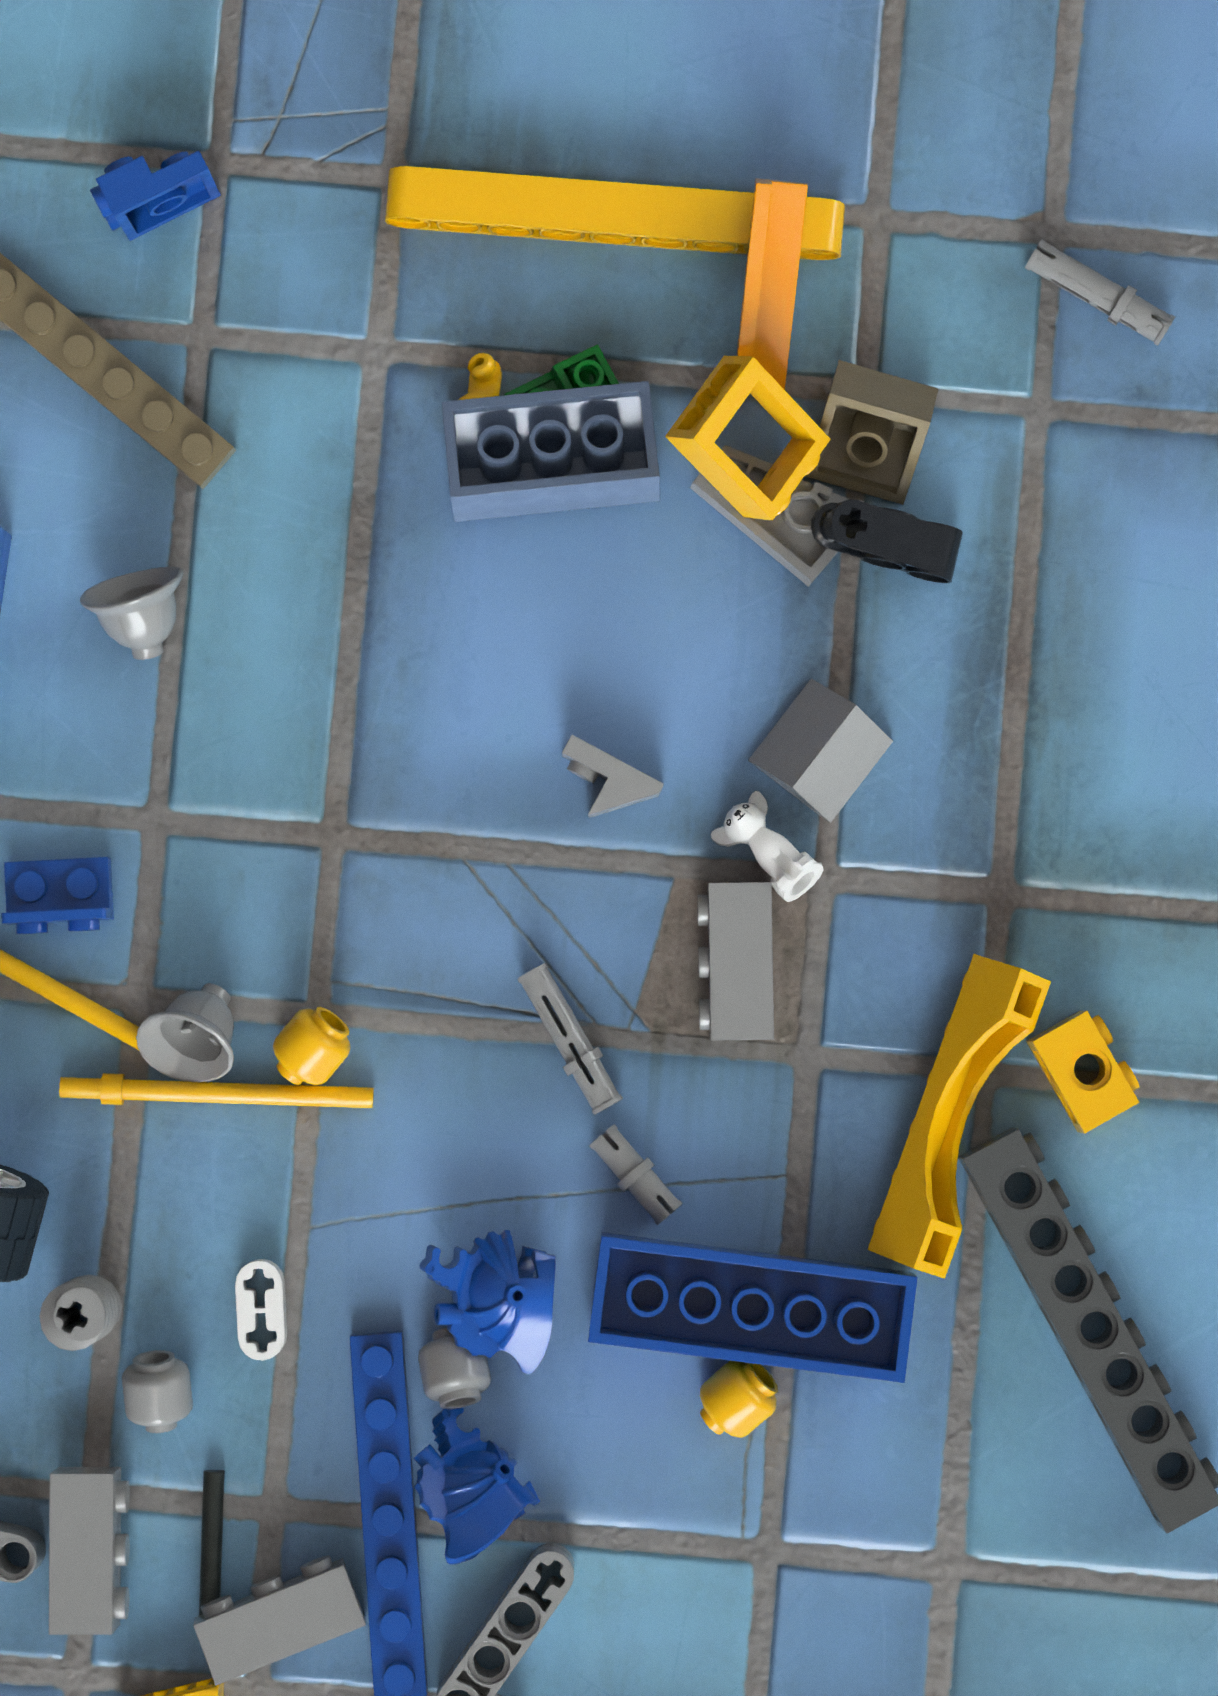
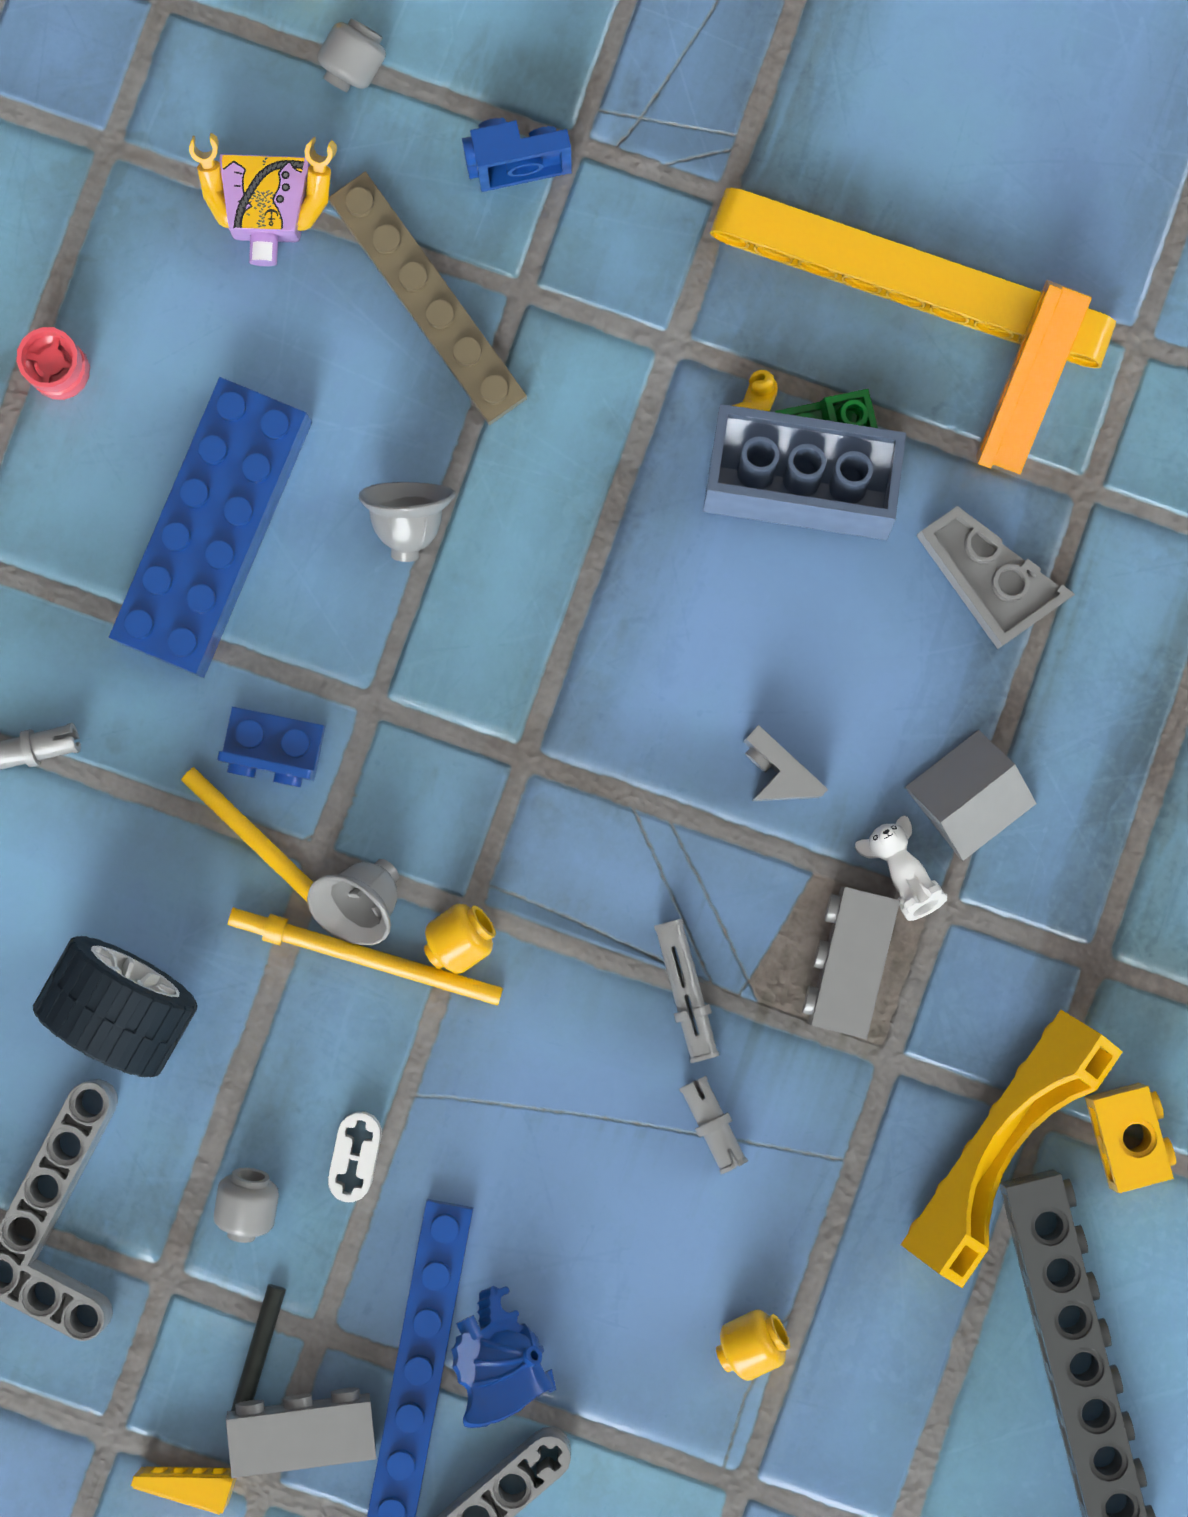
camera: 10 degrees right, 0 degrees up
light grey piece [39,1275,122,1351] -> none
light grey brick [49,1467,130,1635] -> none
light grey head [418,1328,491,1409] -> none
blue helmet [419,1230,556,1374] -> none
blue brick [588,1232,918,1383] -> none
yellow window [665,355,831,520] -> none
dark tan slope [805,360,938,505] -> none
black piece [811,499,963,583] -> none

